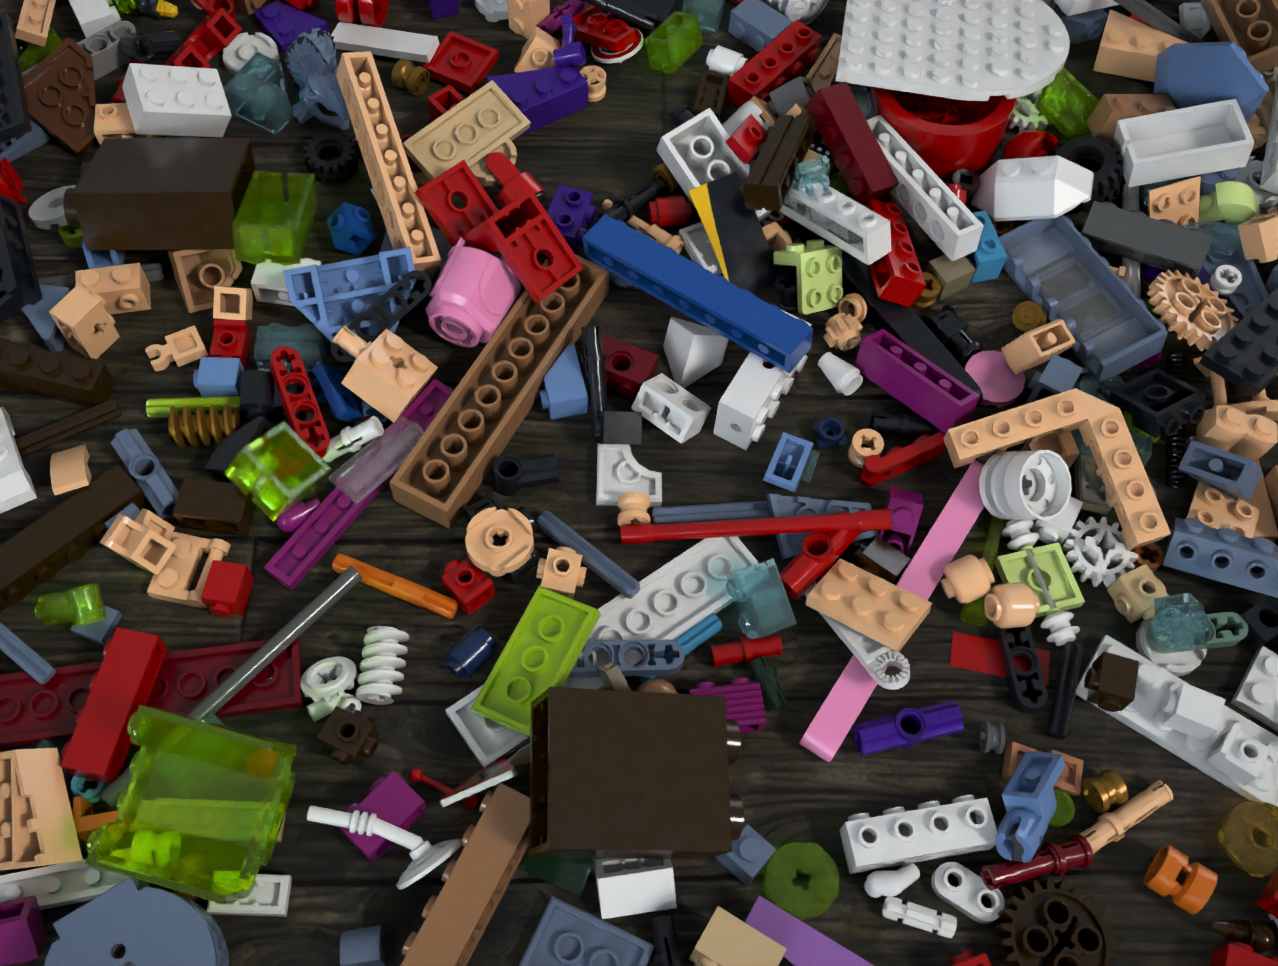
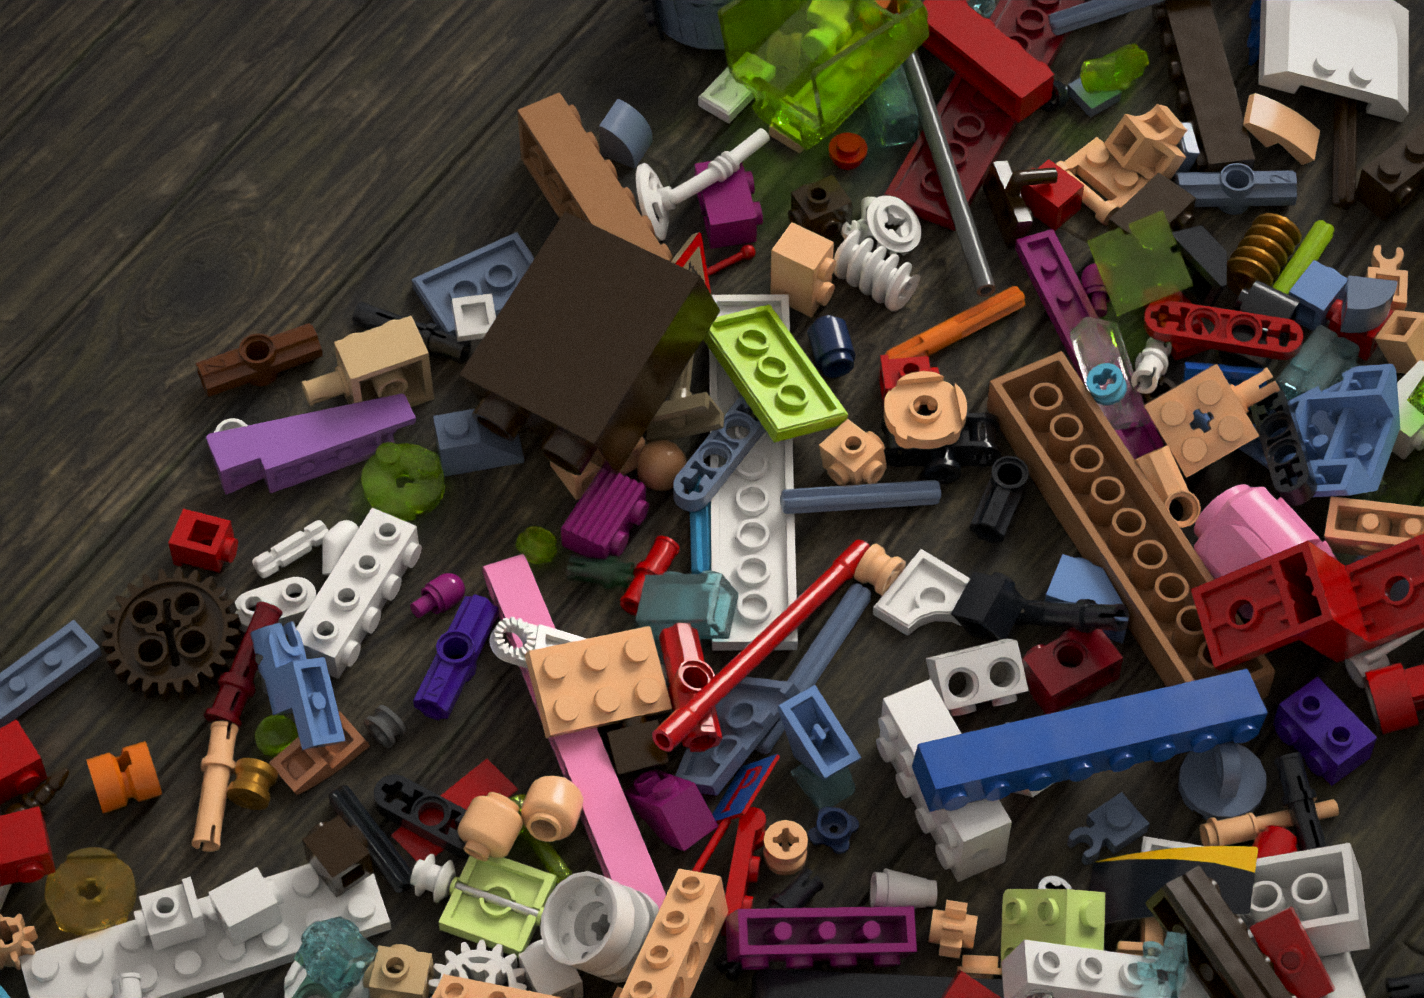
camera: 130 degrees right, 5 degrees down
none -> magenta cylinder [410,573,465,618]
none -> white tile [451,293,496,342]
none -> clear neon green plate [515,526,557,564]
none -> piece [692,754,780,872]
none -> light nougat brick [770,222,836,317]
none -> dark brown plate [982,161,1058,247]
none -> medium azure bush [1086,363,1127,405]
none -> light nougat piece [1135,445,1201,528]
none -> sand blue brick [1340,275,1398,333]

